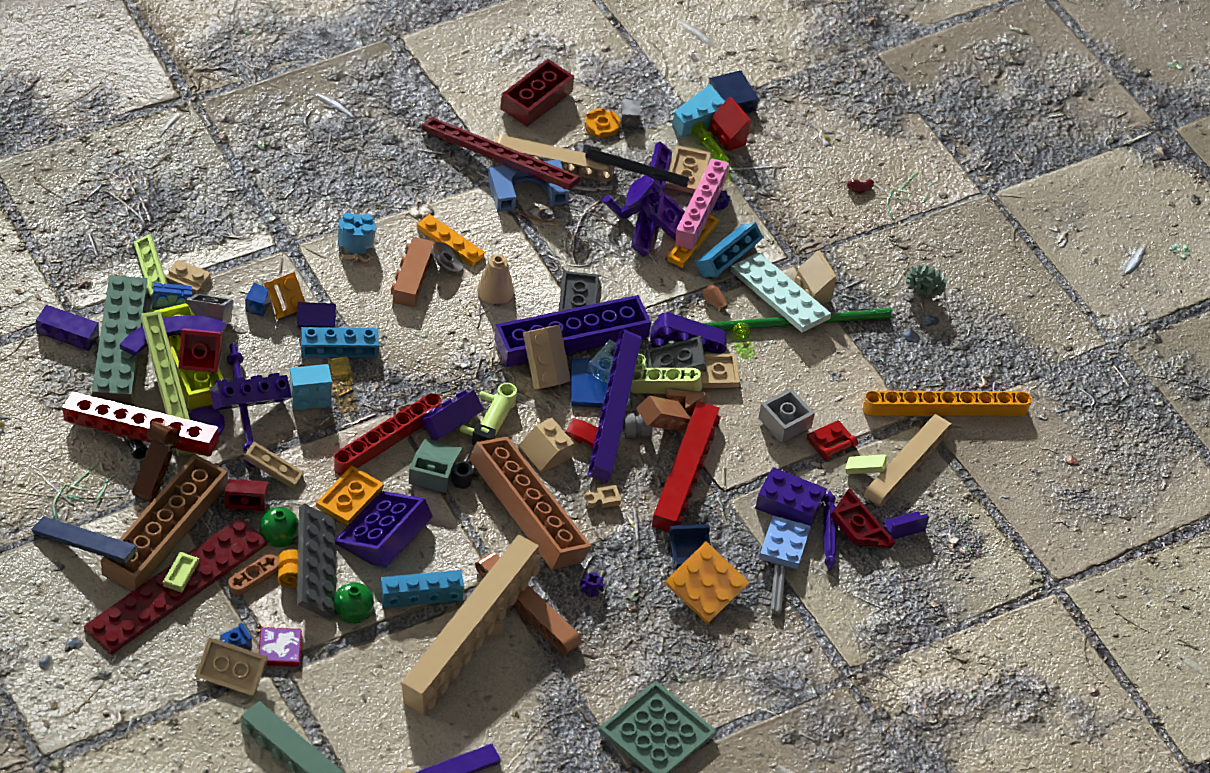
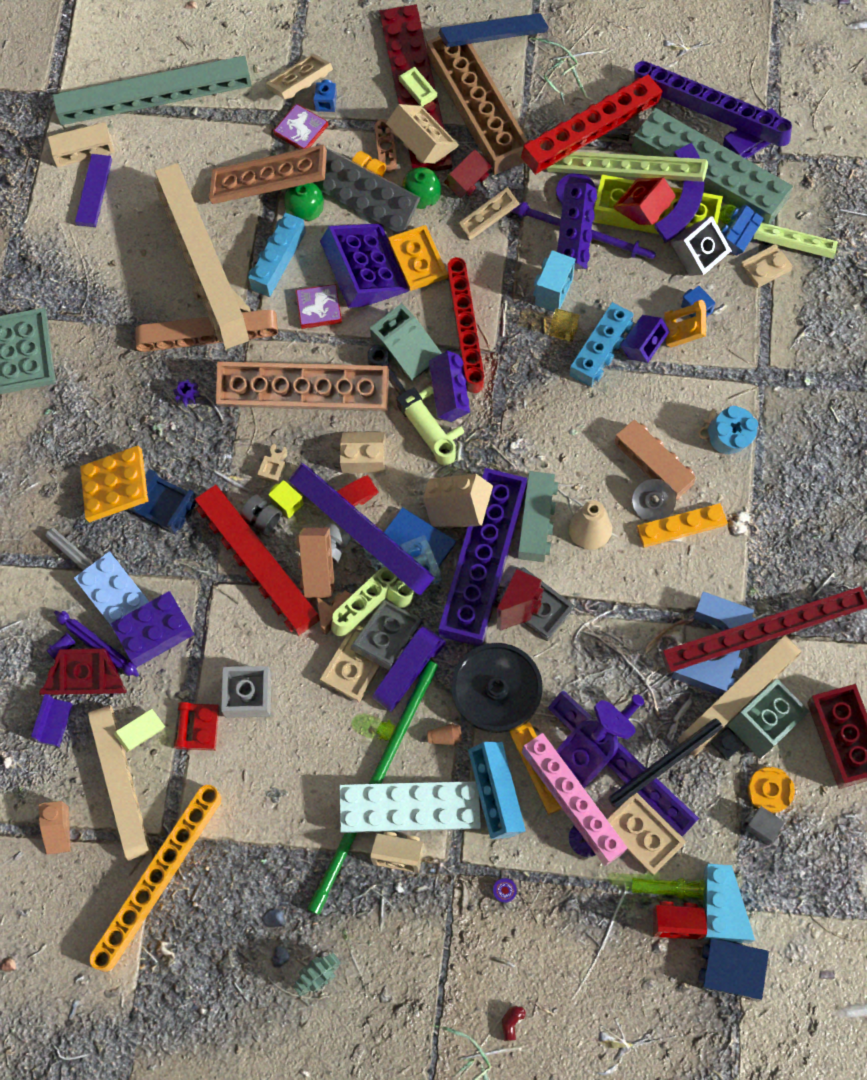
camera: 135 degrees right, 20 degrees up
reddish brown beam [132,422,180,503] -> none
none -> nougat slope [39,801,71,855]
none -> dark purple pin [46,632,76,660]
none -> nougat plate [209,144,327,204]
none -> flat silver wheel [241,495,282,534]
none -> neon yellow brick [268,480,304,519]
none -> tile [296,284,342,329]
none -> tan slope [386,104,459,164]
none -> black dish [452,643,543,733]
none -> dark purple tile [493,878,517,903]
none -> dark red slope [497,569,544,630]
none -> sand green brick [518,471,558,562]
none -> dark purple beam [634,61,792,146]
none -> sand green slope [728,679,810,759]

